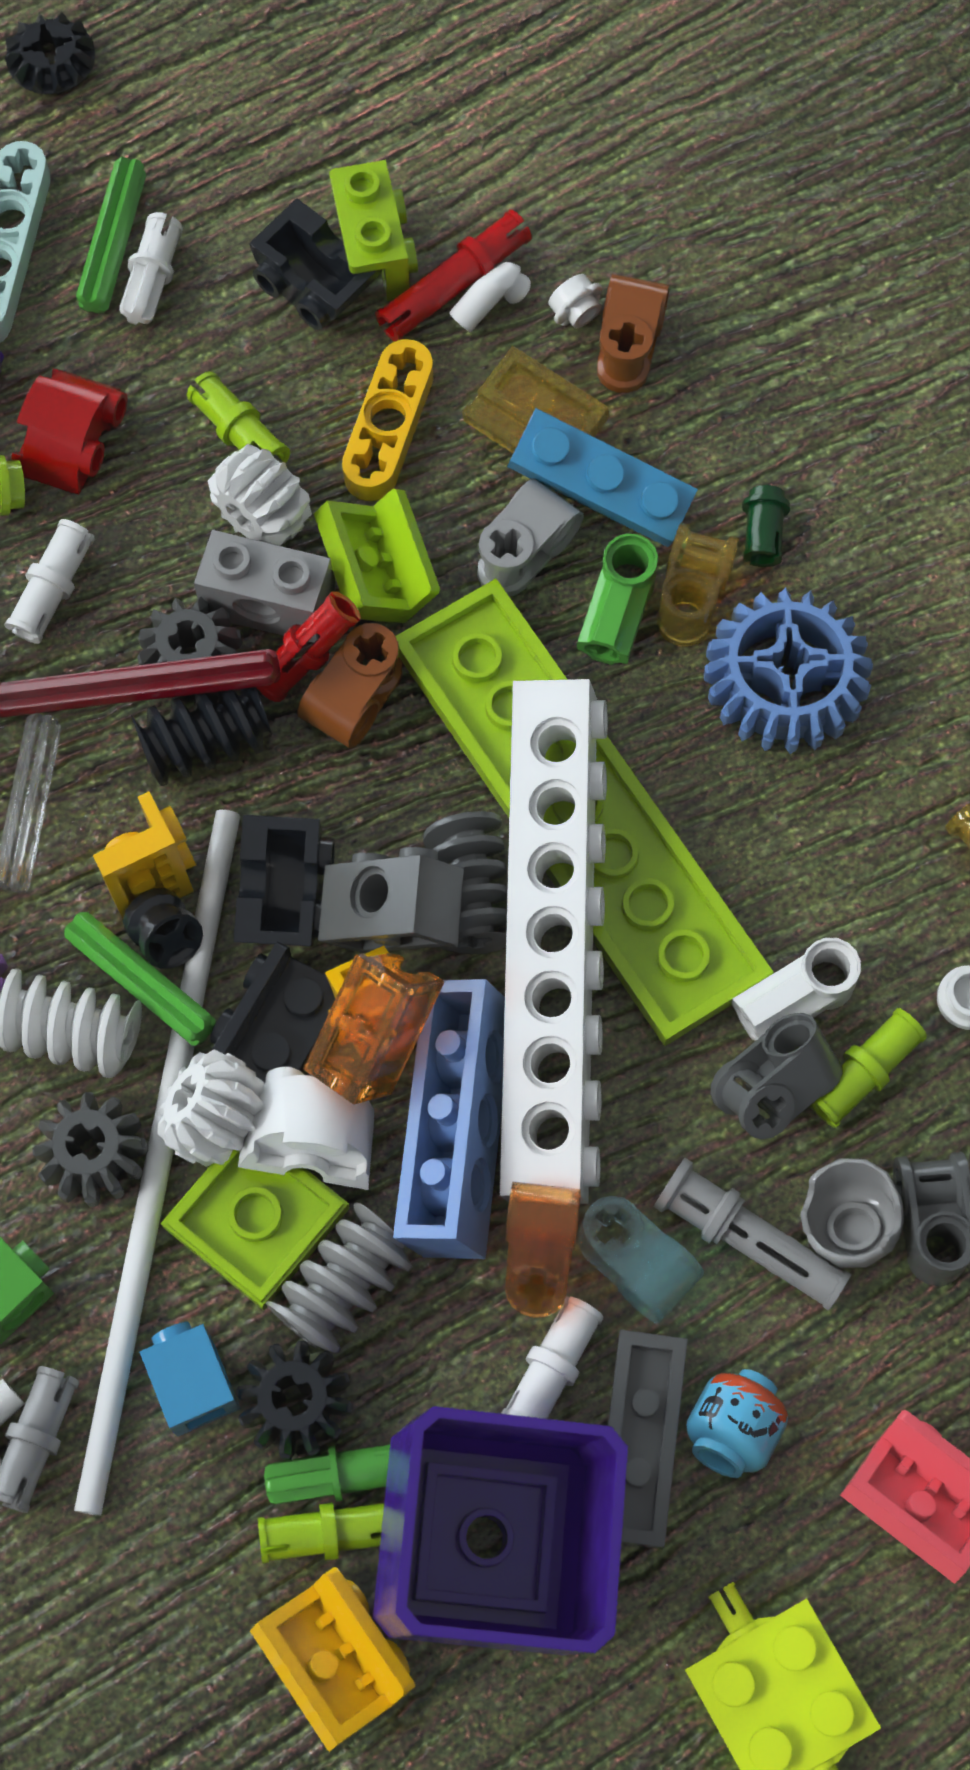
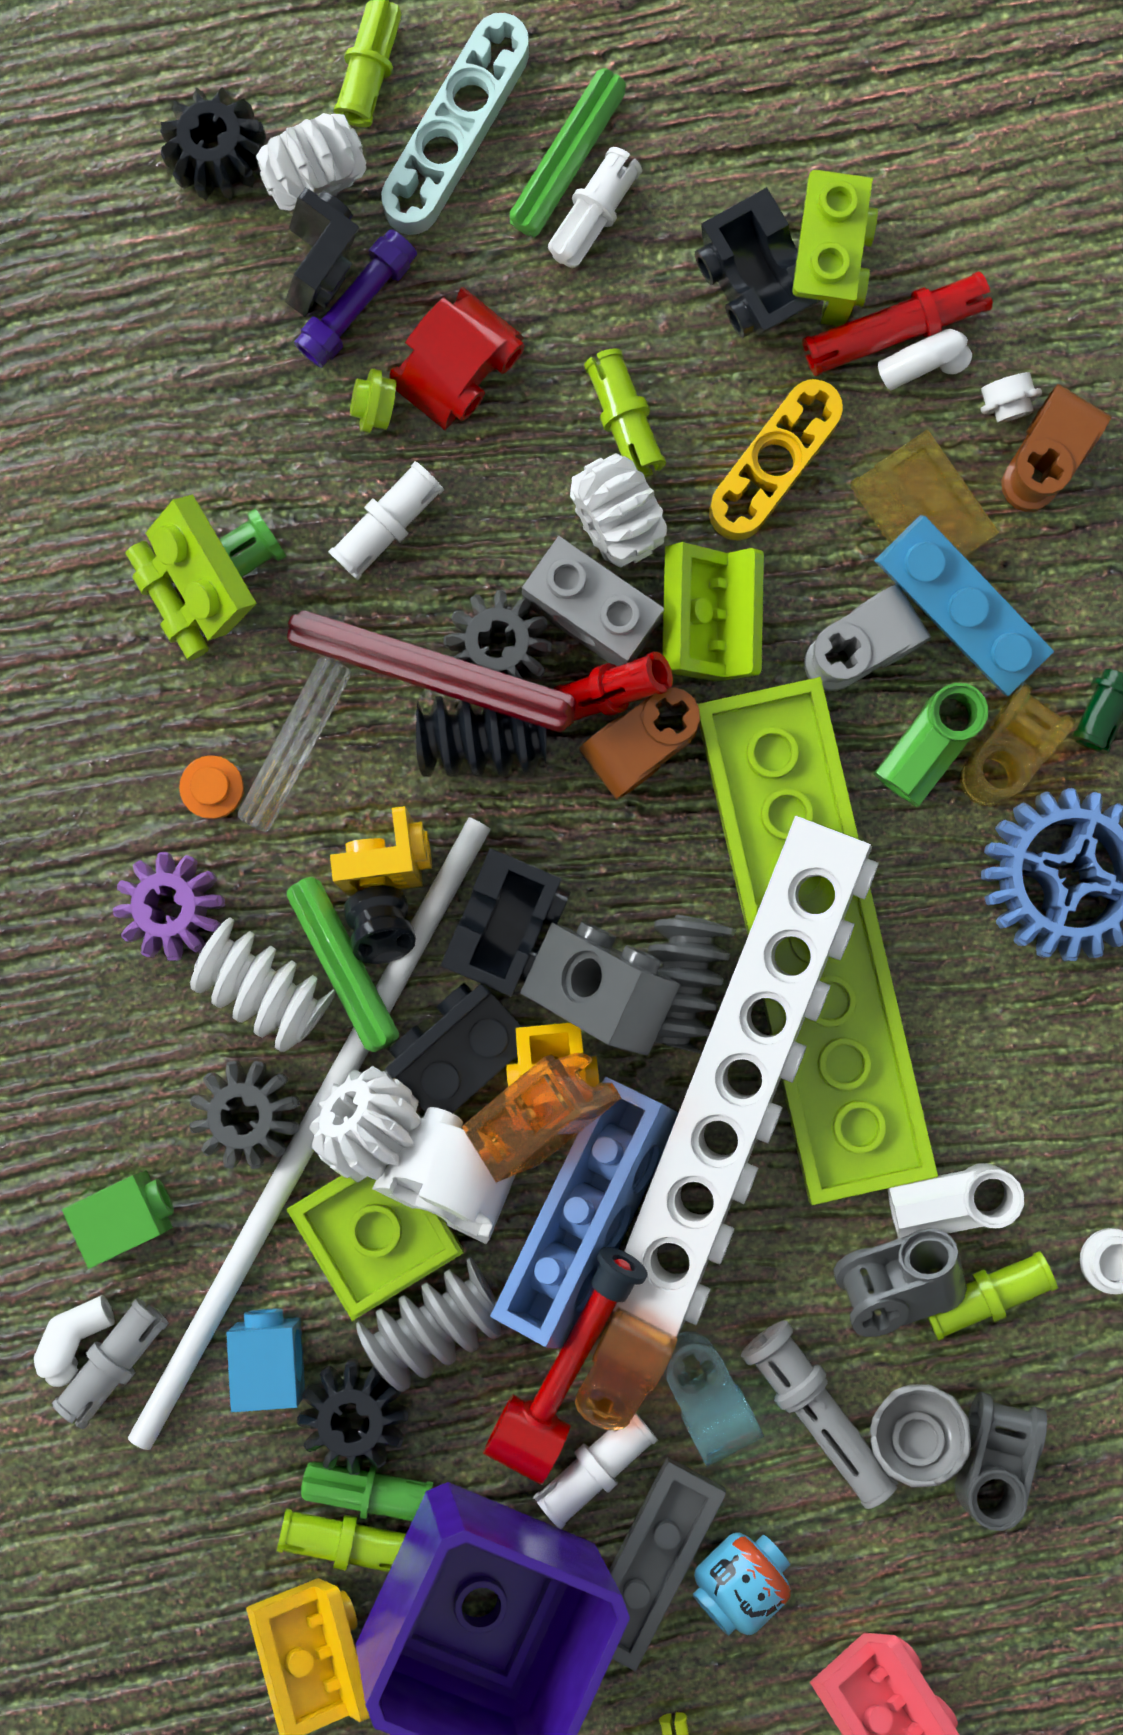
camera: 20 degrees right, 15 degrees up
none -> red piece [483,1247,648,1485]

